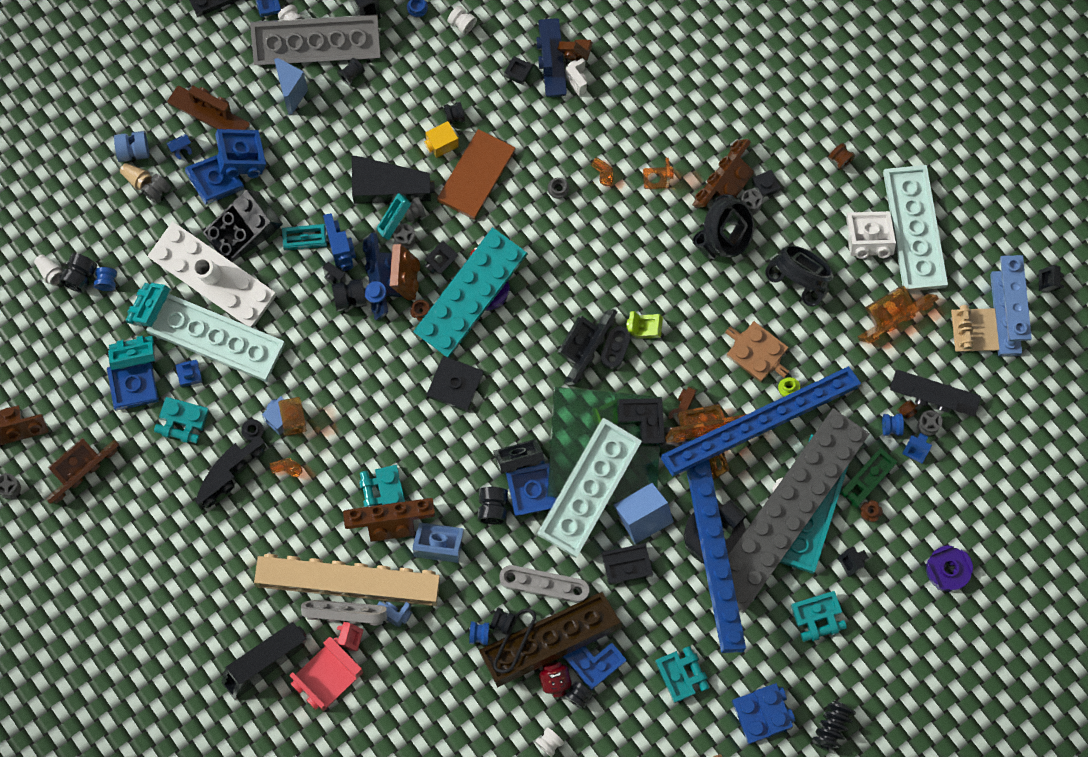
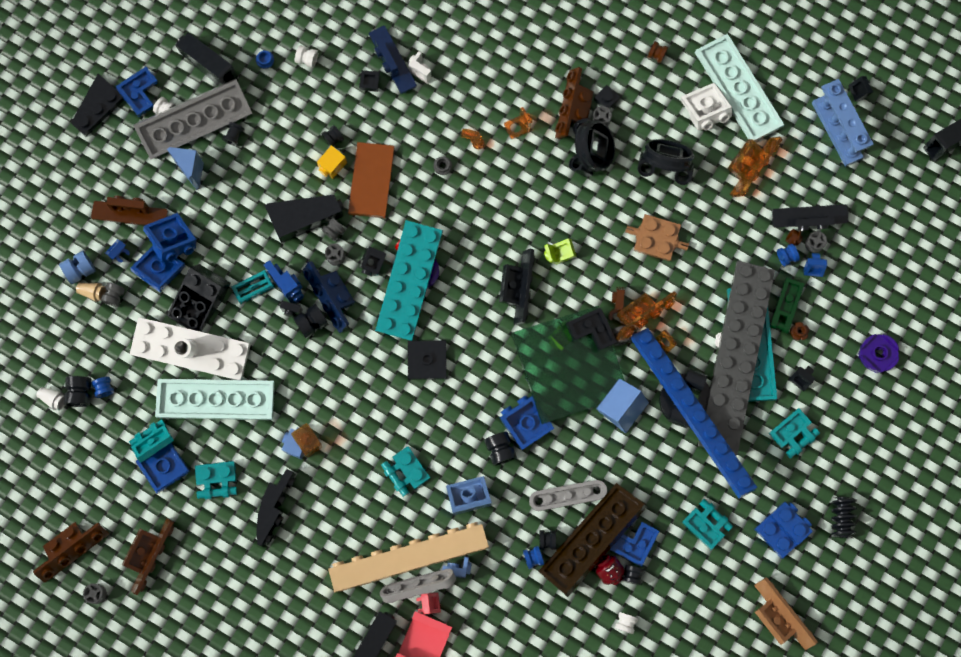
camera: 20 degrees left, 5 degrees up
teal plate [125,283,171,327] -> none
blue tile [176,359,203,388] -> none
black plate [241,419,264,441] -> none
clear orange arm [269,458,302,477] -> none
reddish brown bracket [343,498,435,542] -> none
blue plate [365,281,387,303] -> none
teal tile [377,193,411,240] -> none
dark orange plate [390,244,420,301] -> none
reddish brown plate [410,300,431,321] -> none
black plate [493,439,545,473] -> none
black piece [493,609,536,673] -> none
light aqua plate [536,418,642,558] -> none
reddish brown bracket [557,39,593,61] -> none
black plate [601,326,631,369] -> none
black plate [601,543,653,586] -> none
blue plate [661,366,861,477] -> none
lime plate [778,377,801,397] -> none
tan hinge [951,305,999,352] -> none

